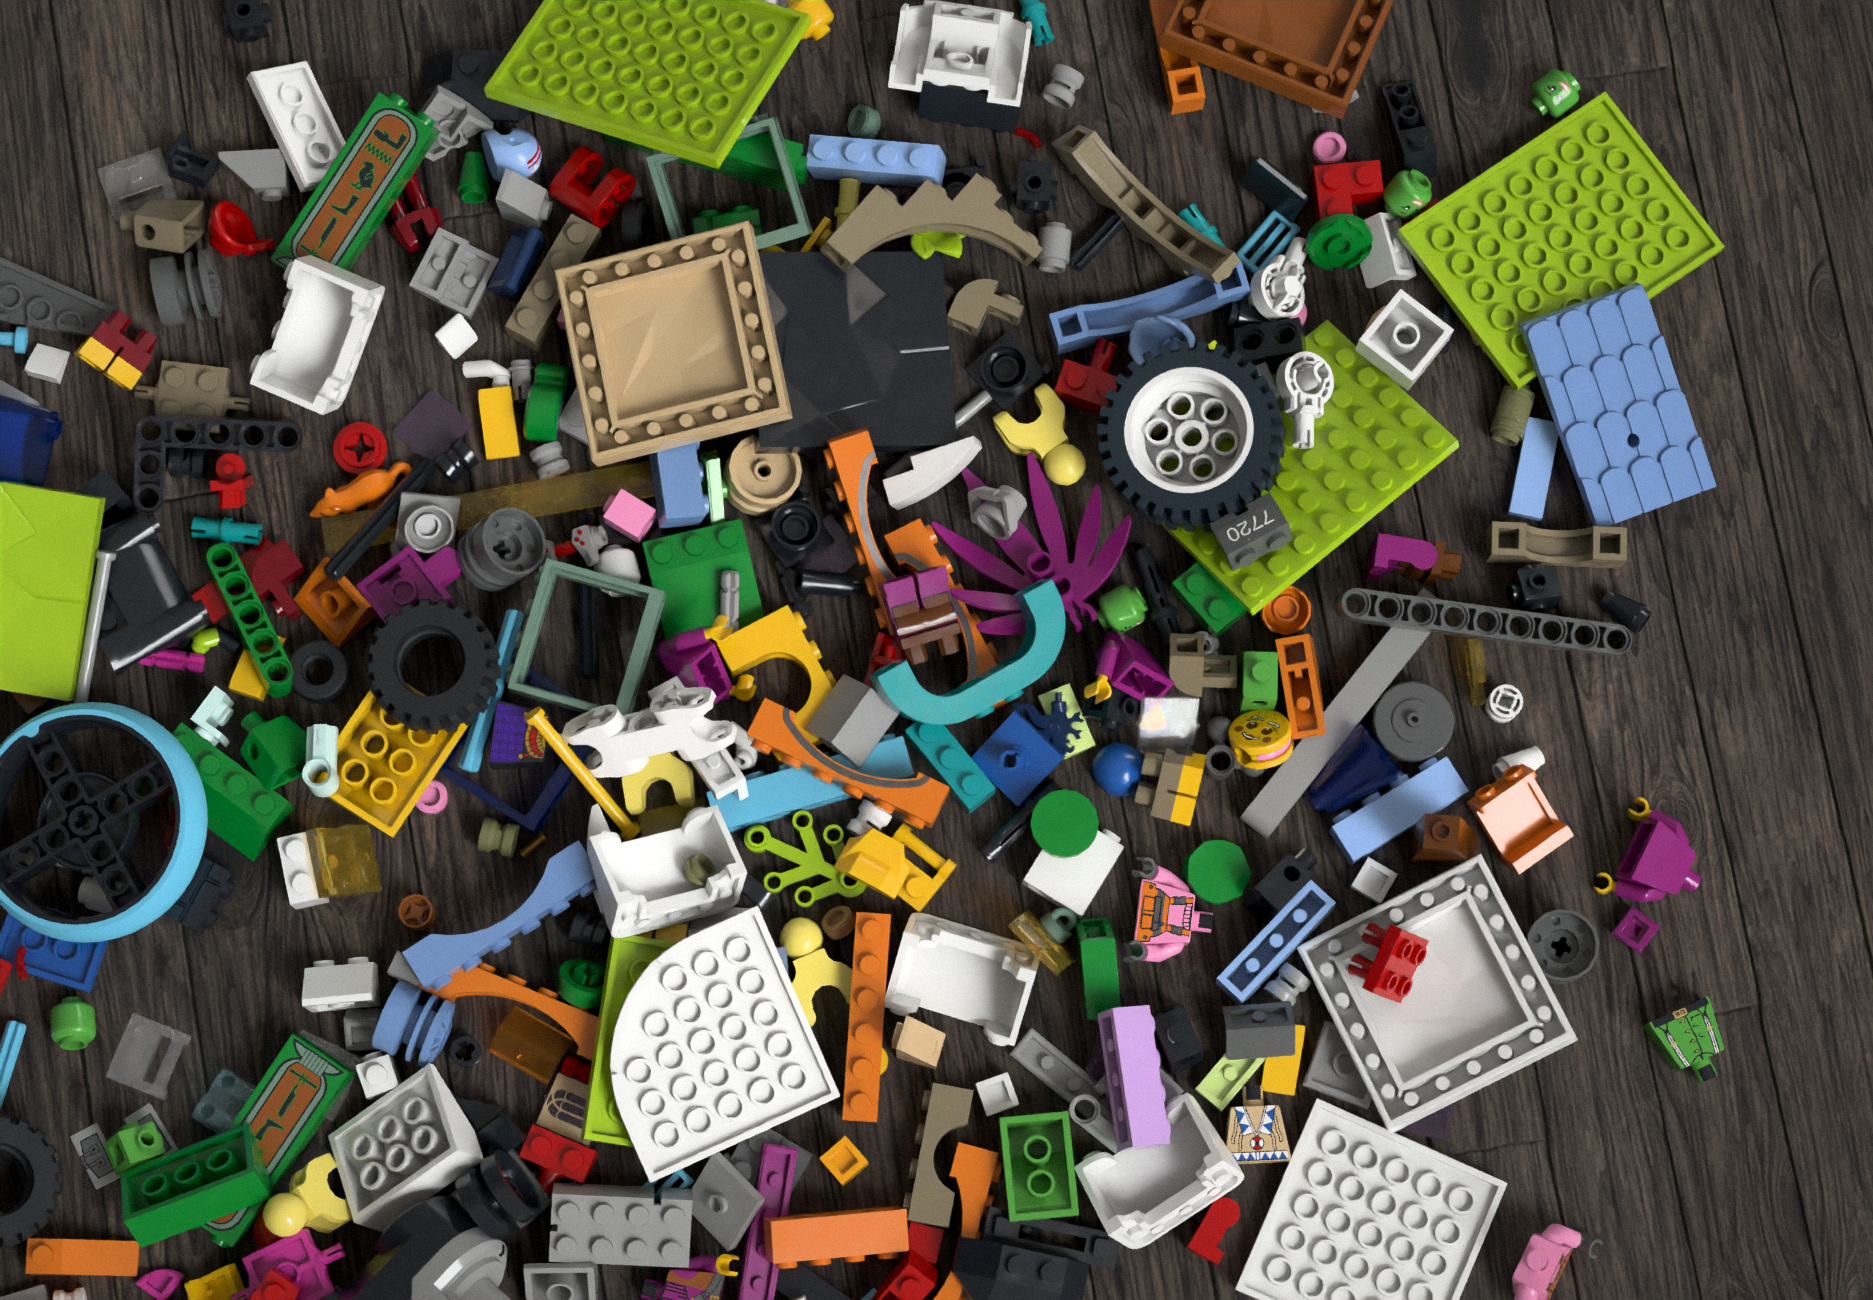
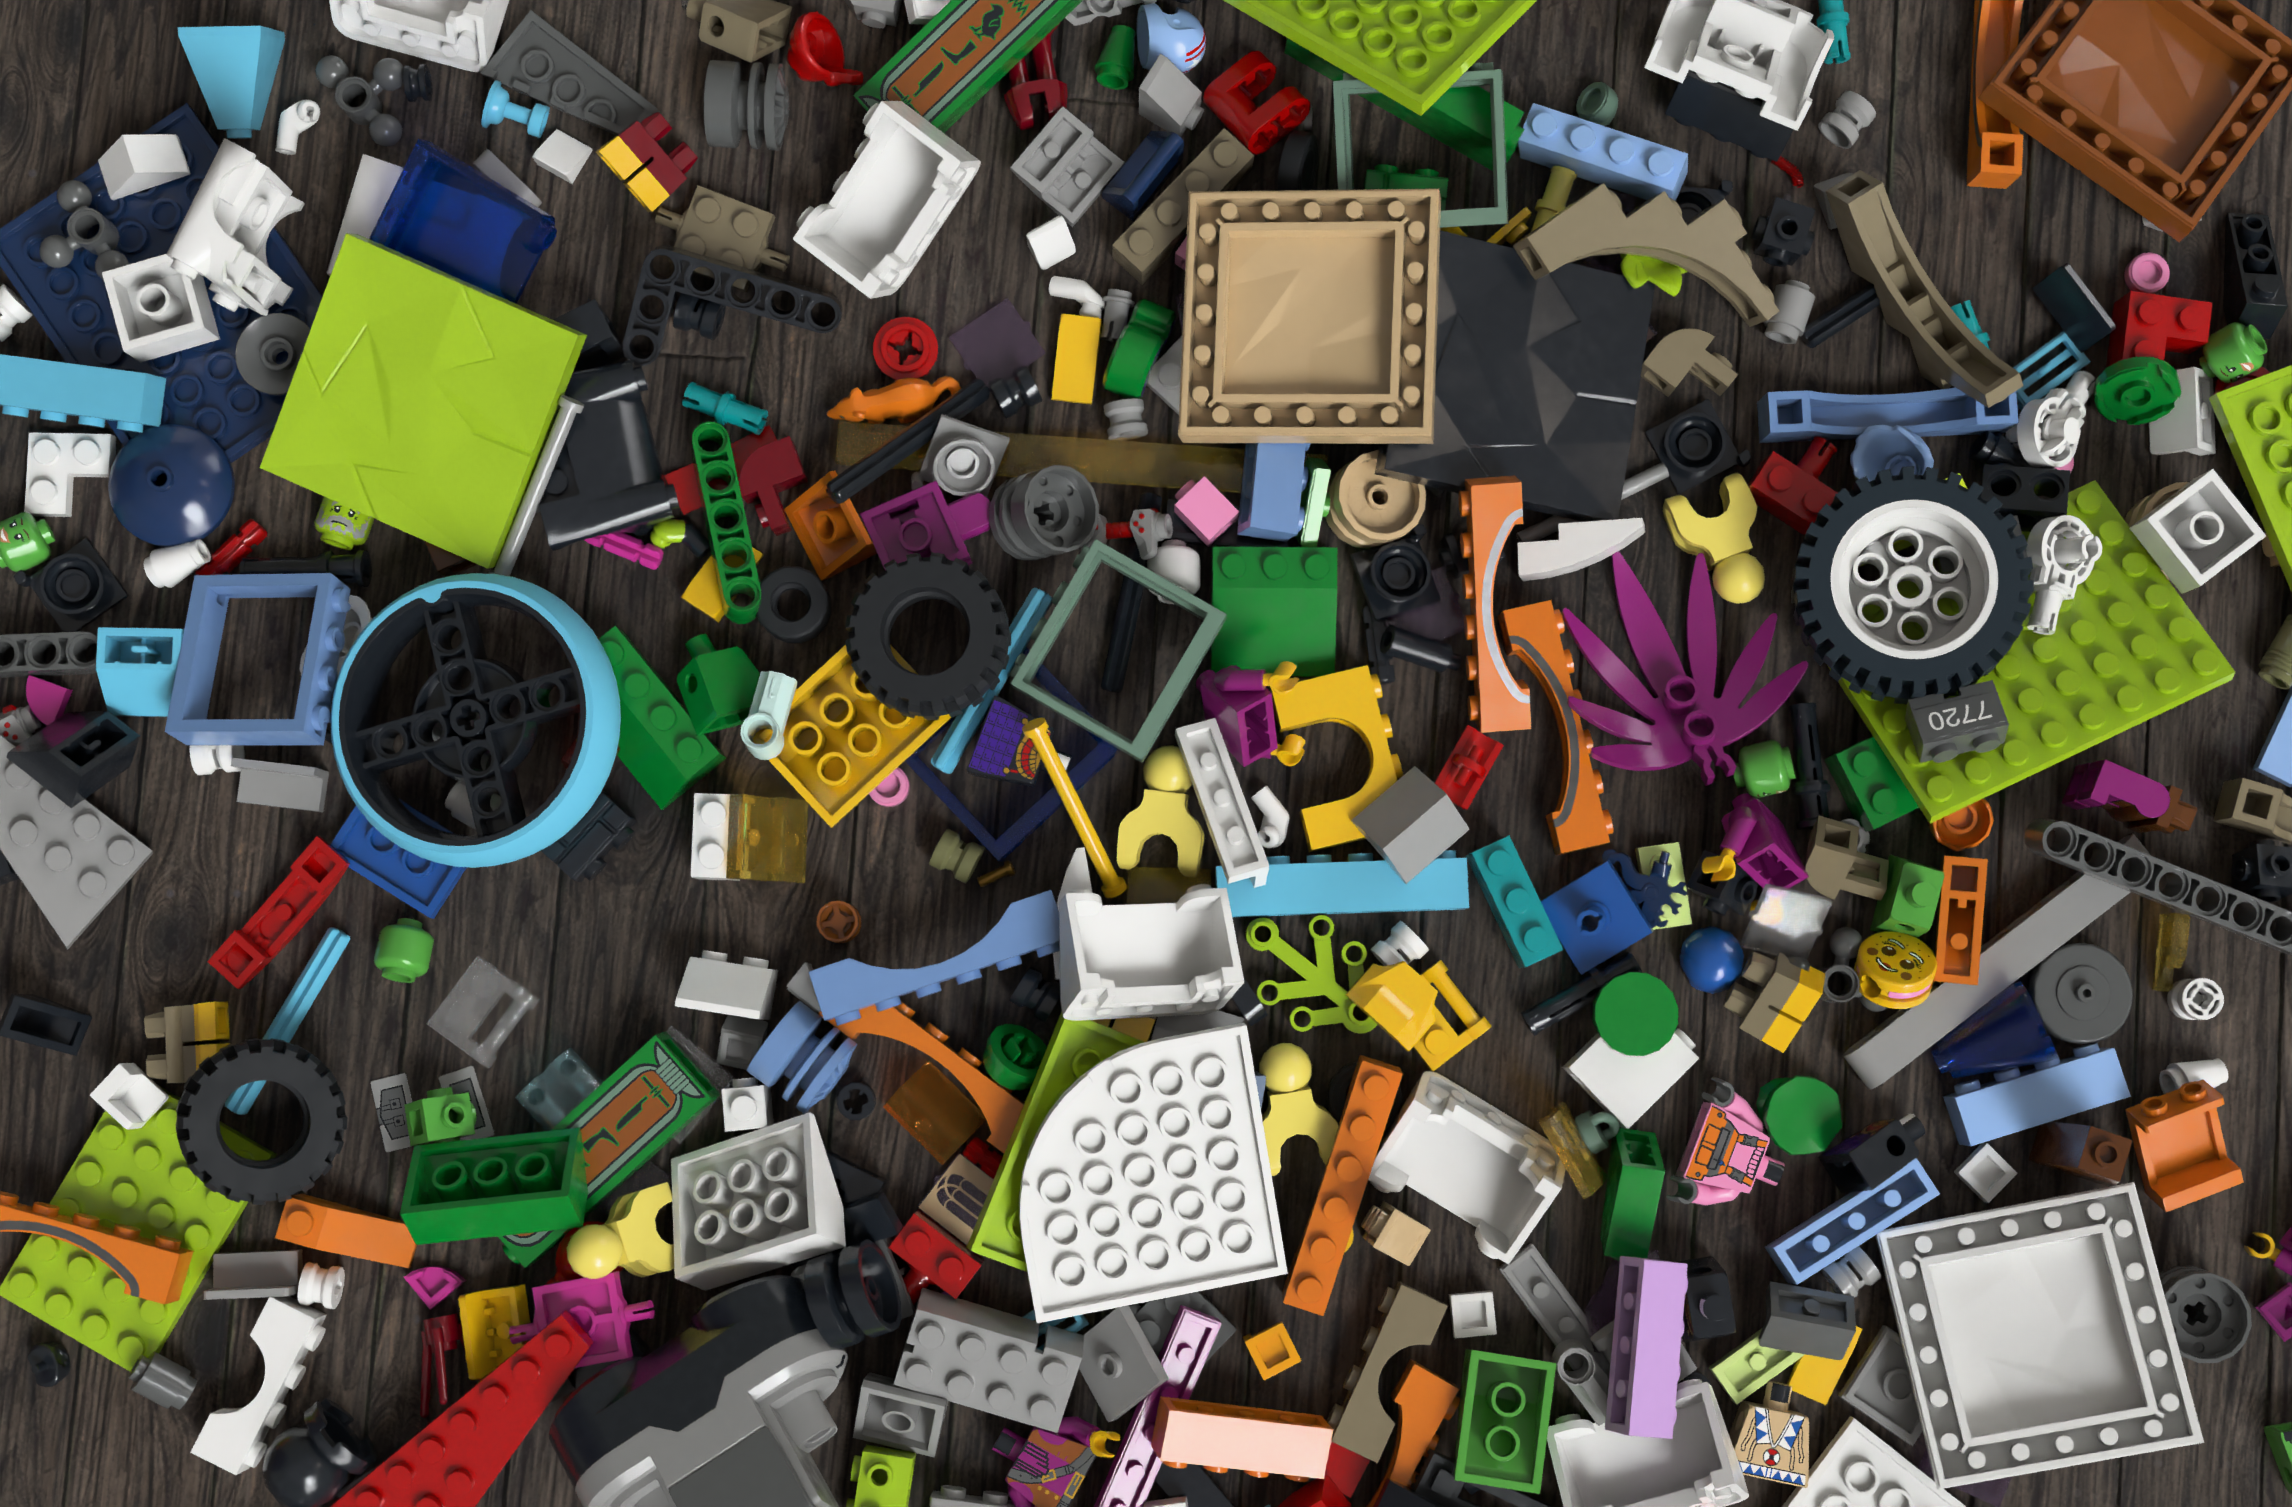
camera: 15 degrees right, 5 degrees up
red leg [14,945,28,980] -> none
light aqua bracket [190,686,234,747] -> none
red hips [210,453,253,509] -> none
white piece [562,687,738,778] -> none
olive plate [684,854,716,887] -> none
light grey axle [720,570,740,634] -> none
orange arch [747,698,950,829] -> none
medium nougat tile [821,906,856,940] -> none
teal arch [869,579,1066,725] -> none
hips [878,565,961,665] -> none
light grey piece [968,485,1027,541] -> none
red plate [1348,922,1429,1003] -> none

